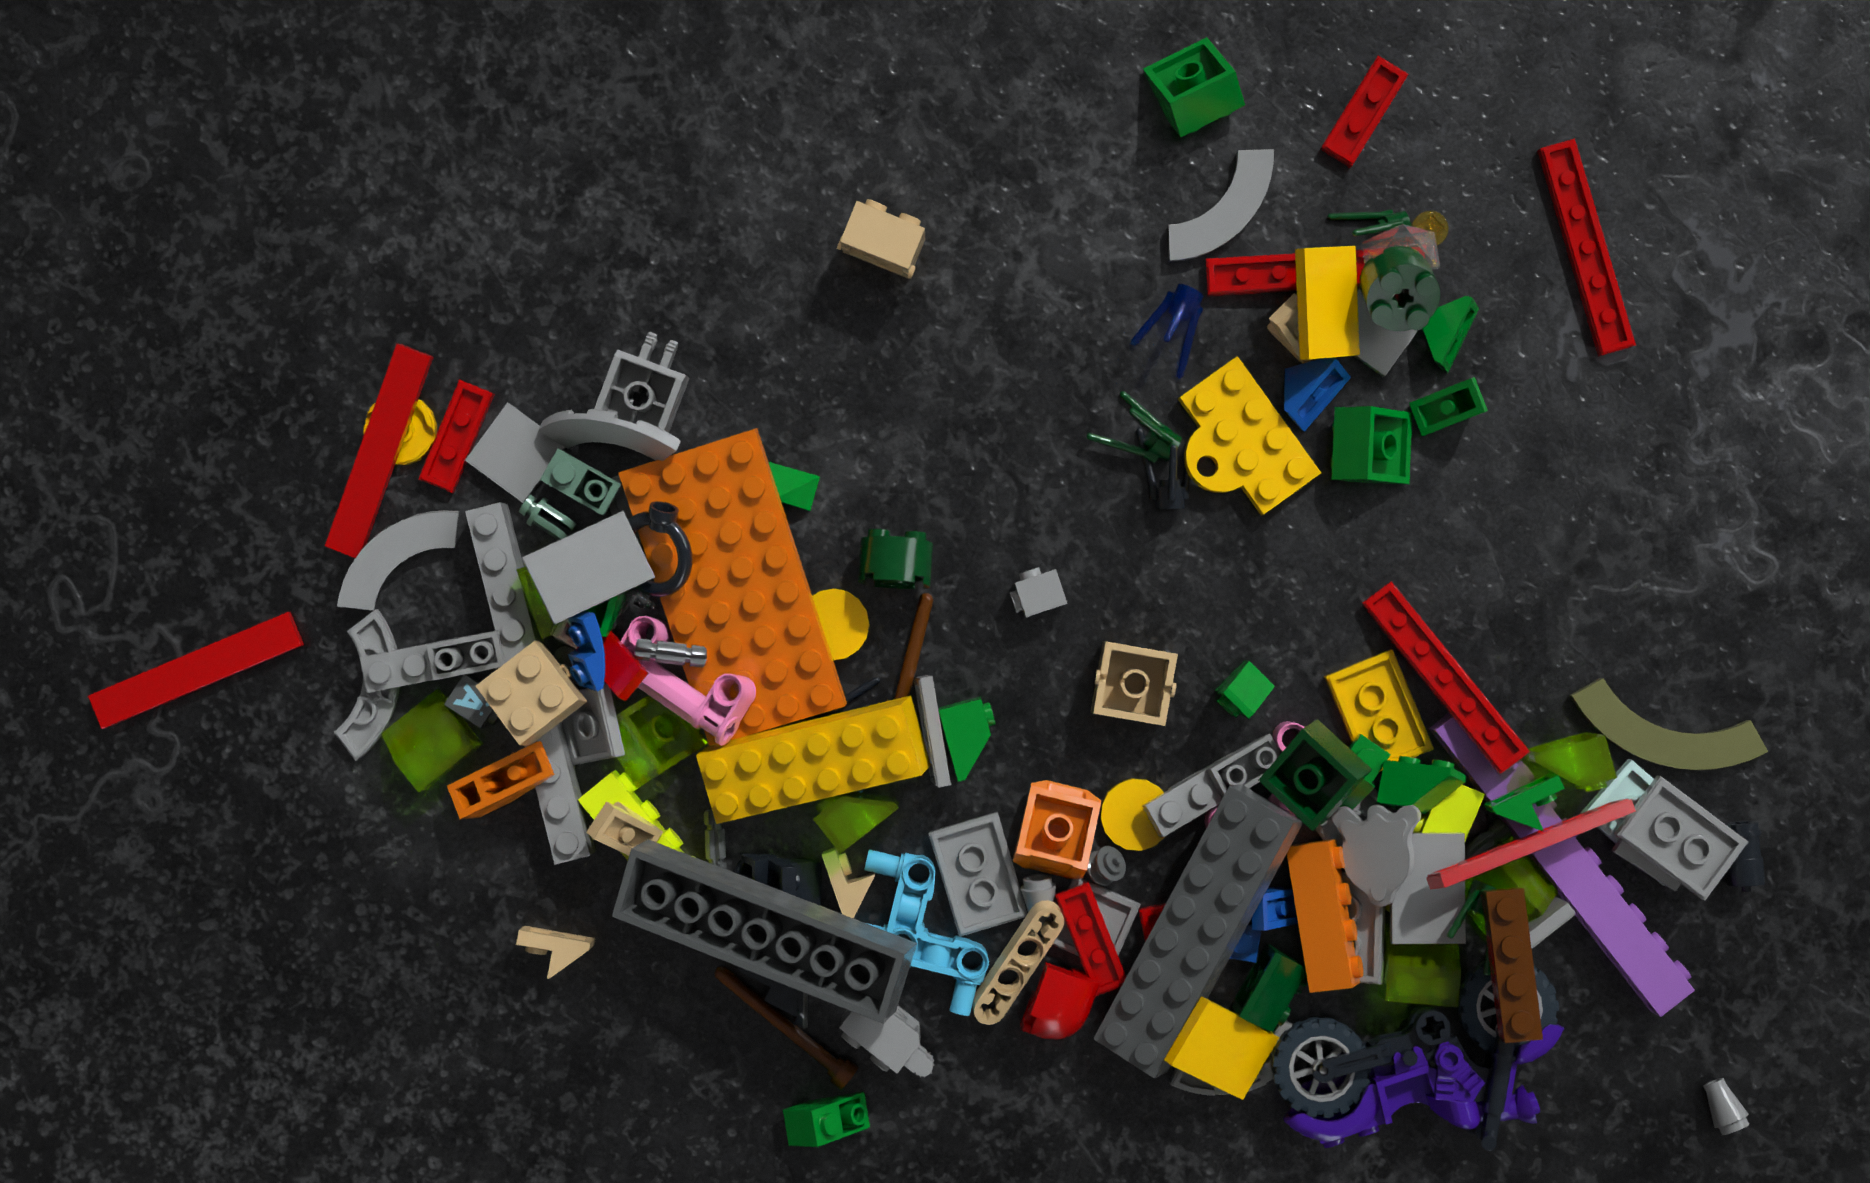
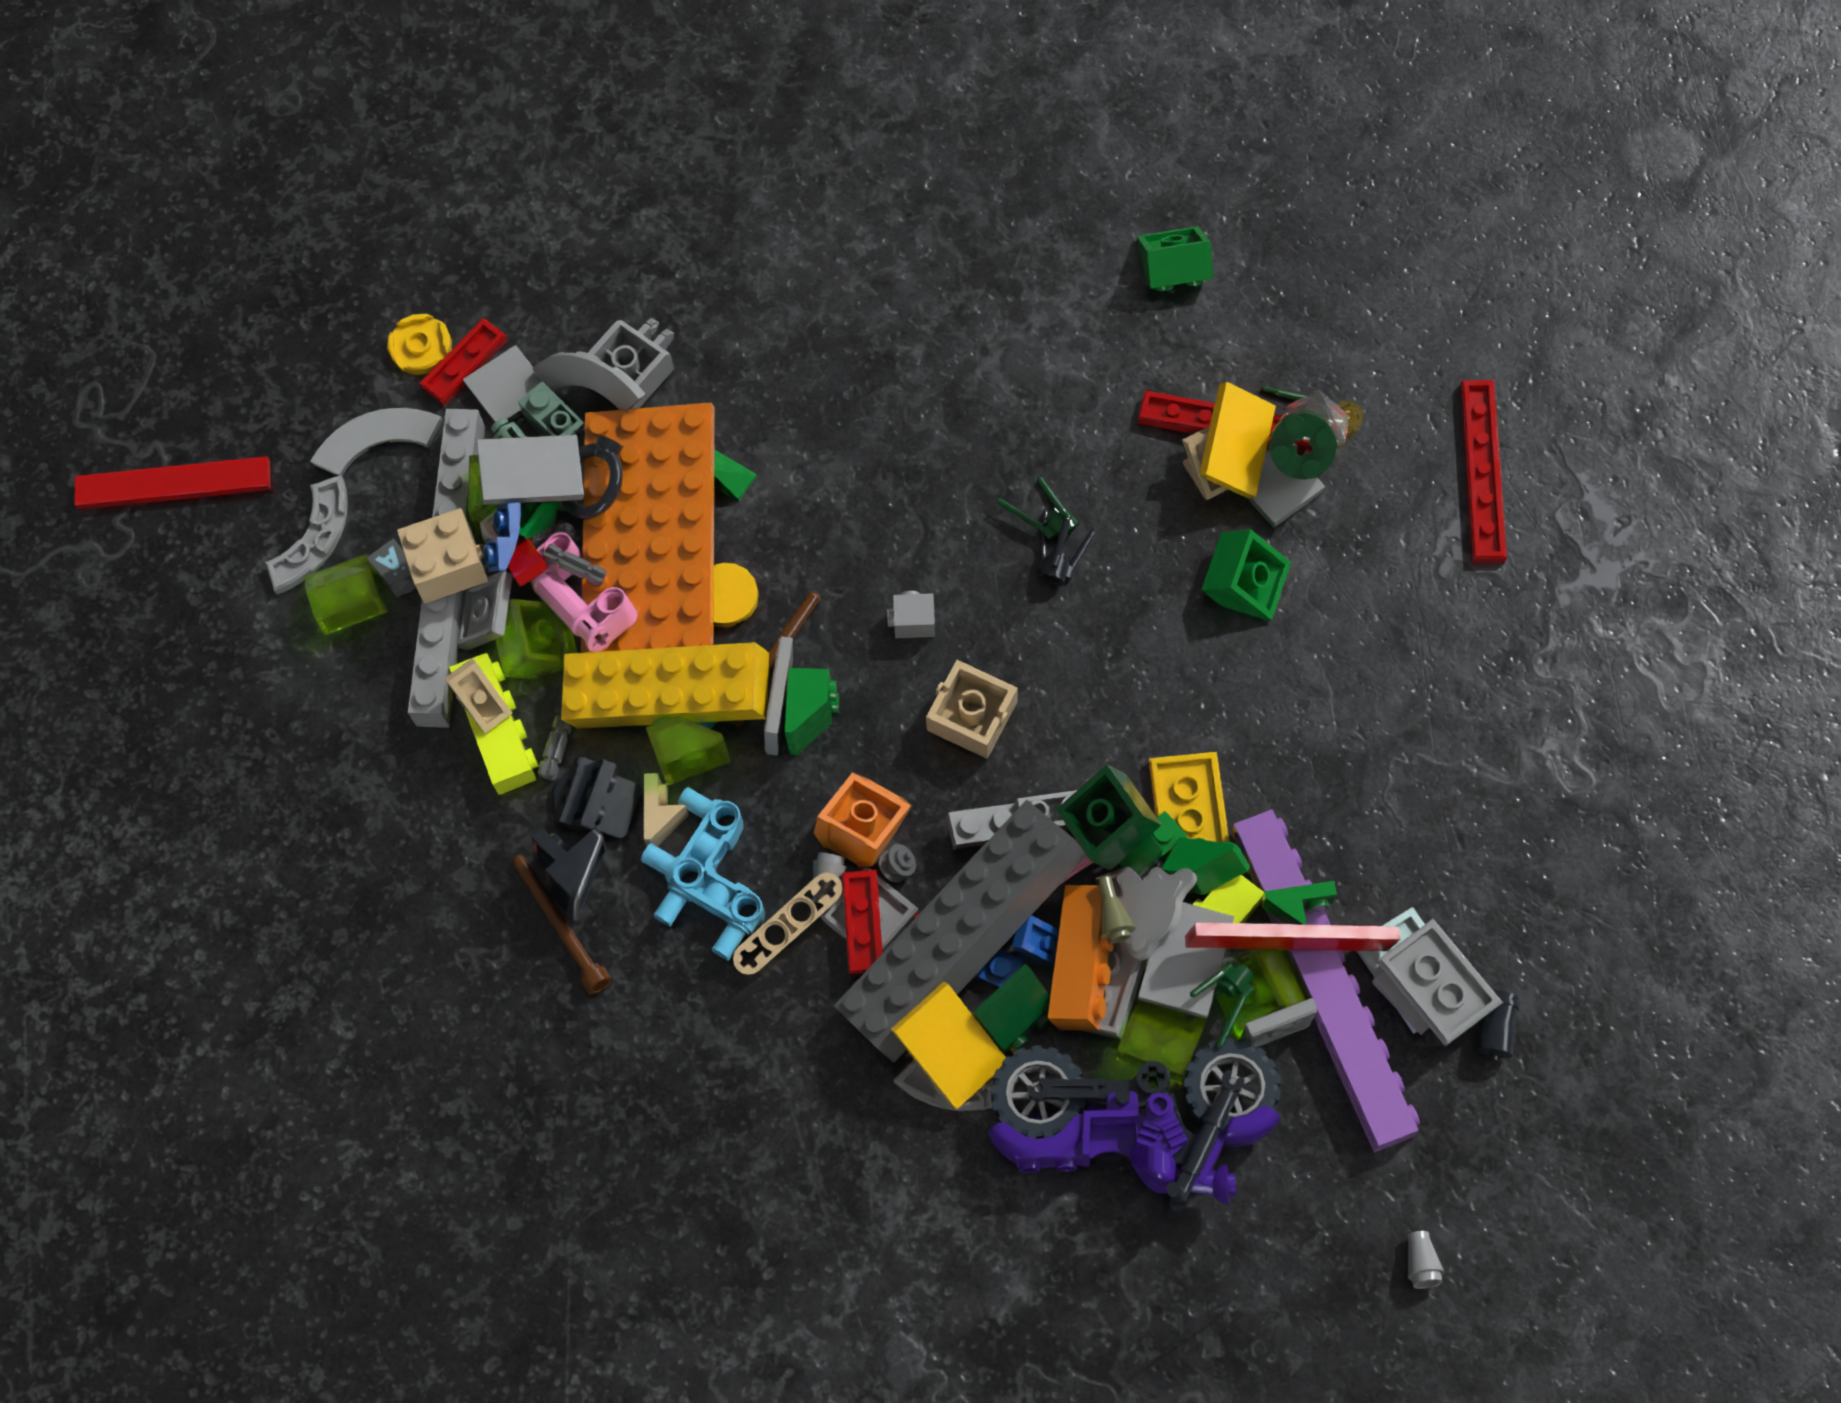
camera: 20 degrees right, 20 degrees down
red tile [325,344,433,558] -> none
light grey slope [360,630,505,693] -> none
orange slope [447,741,555,819] -> none
tan slope [516,926,595,979] -> none
dark grey brick [612,839,917,1023] -> none
green slope [783,1092,870,1147] -> none
tan brick [837,199,925,279] -> none
light grey hinge [839,1006,934,1078] -> none
dark green brick [858,529,933,590] -> none
light grey tile [929,812,1028,937] -> none
red brick [1020,962,1100,1040] -> none
yellow tile [1100,778,1165,851] -> none
clear blue plant [1131,284,1204,378] -> none
light grey tile [1167,149,1274,262] -> none
yellow plate [1178,356,1321,516] -> none
green slope [1215,660,1275,719] -> none
blue slope [1284,357,1351,432] -> none
red tile [1320,55,1409,168] -> none
red tile [1362,582,1530,775] -> none
green slope [1409,377,1488,436] -> none
green slope [1423,296,1479,373] -> none
reddish brown brick [1481,887,1543,1043] -> none
clear neon green slope [1521,732,1617,792] -> none
olive tile [1569,678,1768,770] -> none
none -> olive cone [1098,876,1136,943]

